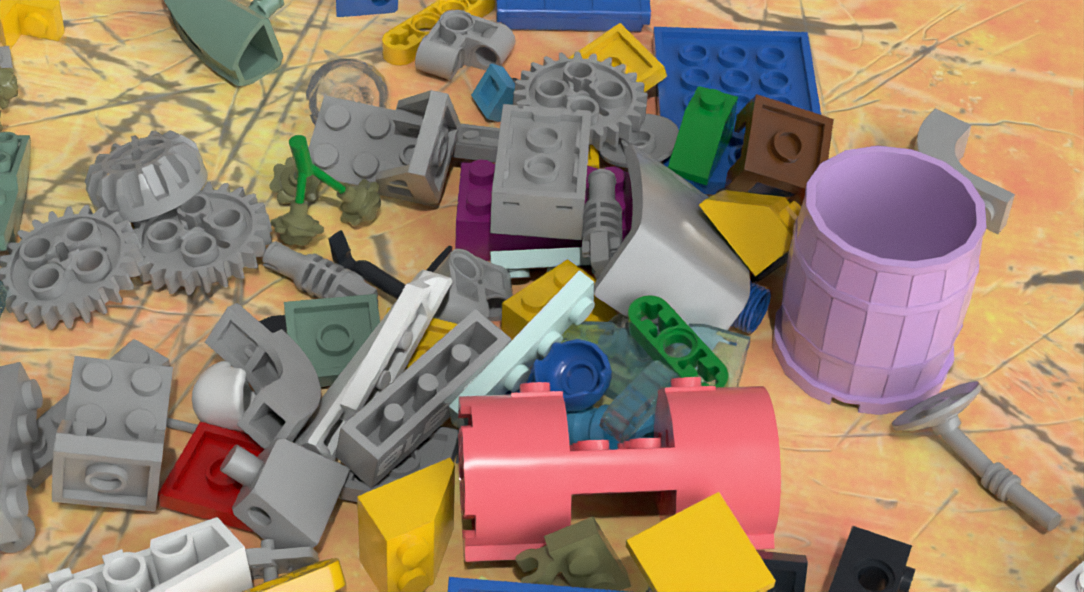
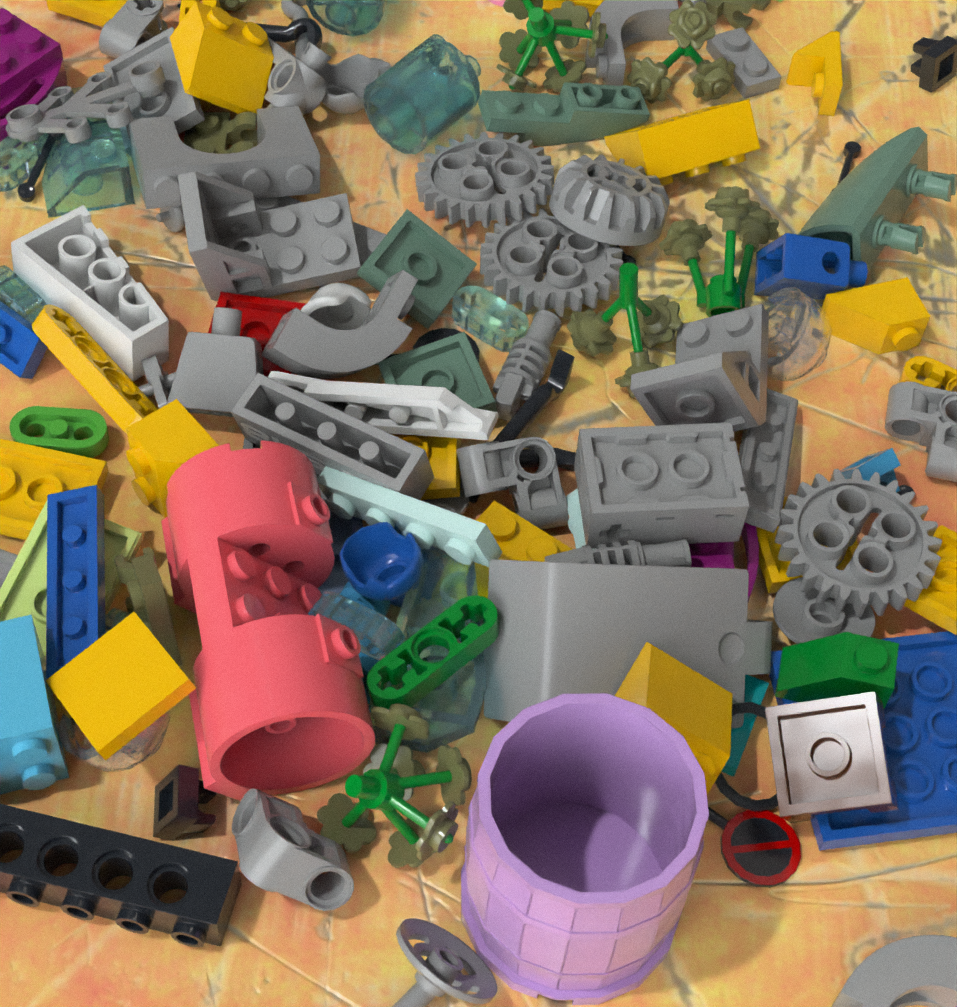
camera: 80 degrees right, 10 degrees up
none -> light grey piece [232,788,354,911]
none -> olive plant [317,704,472,868]
none -> sand green plate [356,209,477,329]
none -> clear light blue beam [452,285,529,352]
none -> yellow slope [604,99,761,186]
none -> olive plant [659,186,779,317]
none -> blue torso [754,233,868,299]
none -> yellow slope [817,277,931,354]
none -> black hinge [830,141,861,193]

